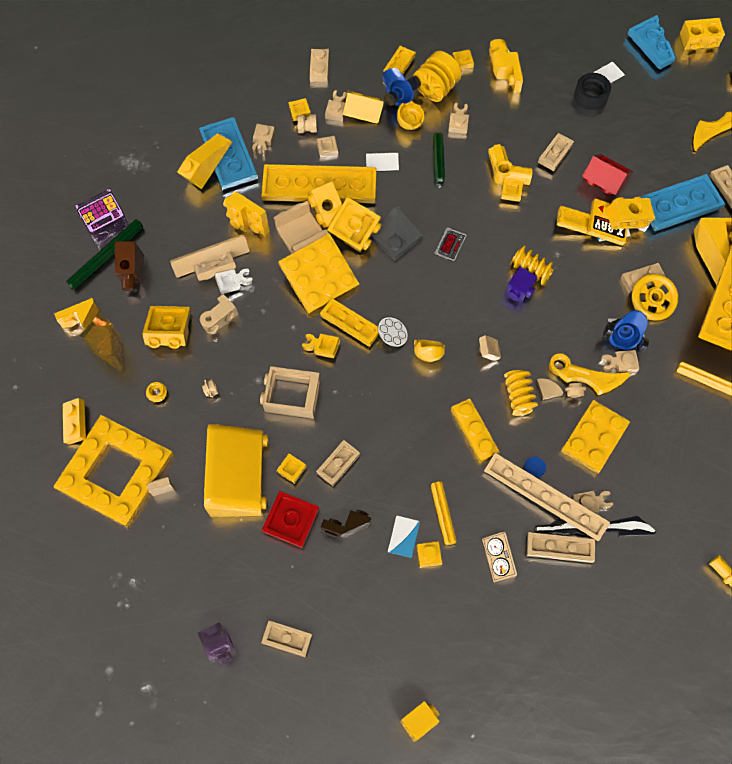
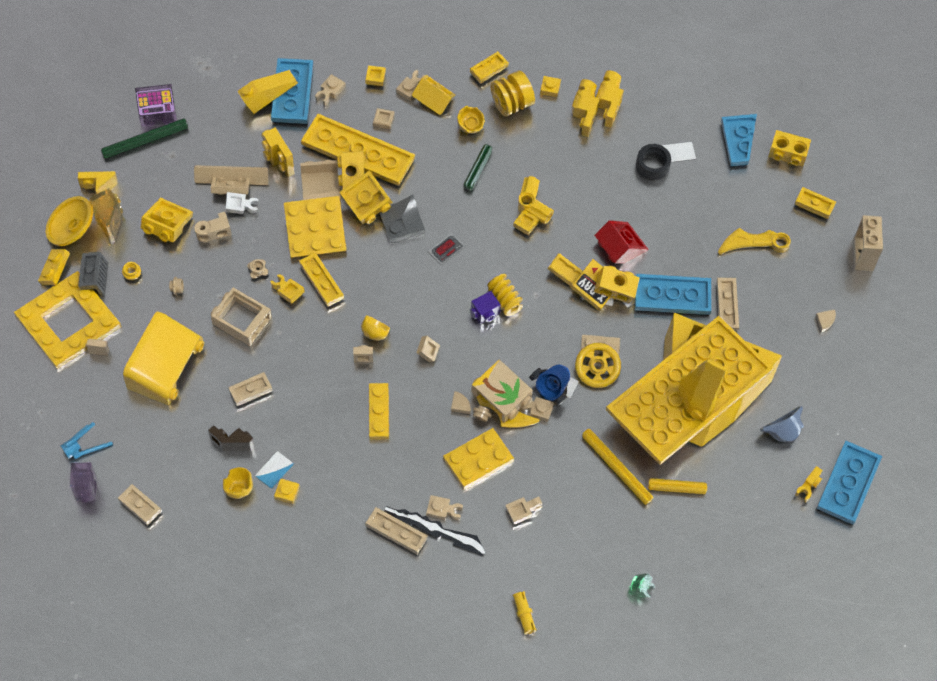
camera: 20 degrees right, 5 degrees down
reddish brown torso [115,242,144,291] -> none
red plate [261,491,320,549] -> none
yellow plate [276,454,307,484] -> none
tan wheel [297,114,317,134] -> none
tan plate [310,49,329,82] -> none
white sticker [366,153,399,171] -> none
white sticker [378,317,408,347] -> none
blue cap [382,68,421,107] -> none
yellow brick [400,701,440,741] -> none
yellow axle [431,481,456,545] -> none
tan plate [448,103,469,134] -> none
slope [482,532,517,582] -> none
tan plate [484,453,610,541] -> none
yellow piece [504,370,538,416] -> none
blue tile [523,457,546,479] -> none
tan plate [538,133,574,171] -> none
none -> yellow dish [45,196,93,246]
none -> dark azure plant [60,422,113,459]
none -> dark grey panel [78,252,108,296]
none -> yellow hair [223,467,253,499]
none -> tan plate [247,259,268,279]
none -> tan plate [353,345,373,362]
none -> tan panel [471,359,533,423]
none -> tan plate [506,497,542,524]
none -> yellow plate [596,70,624,128]

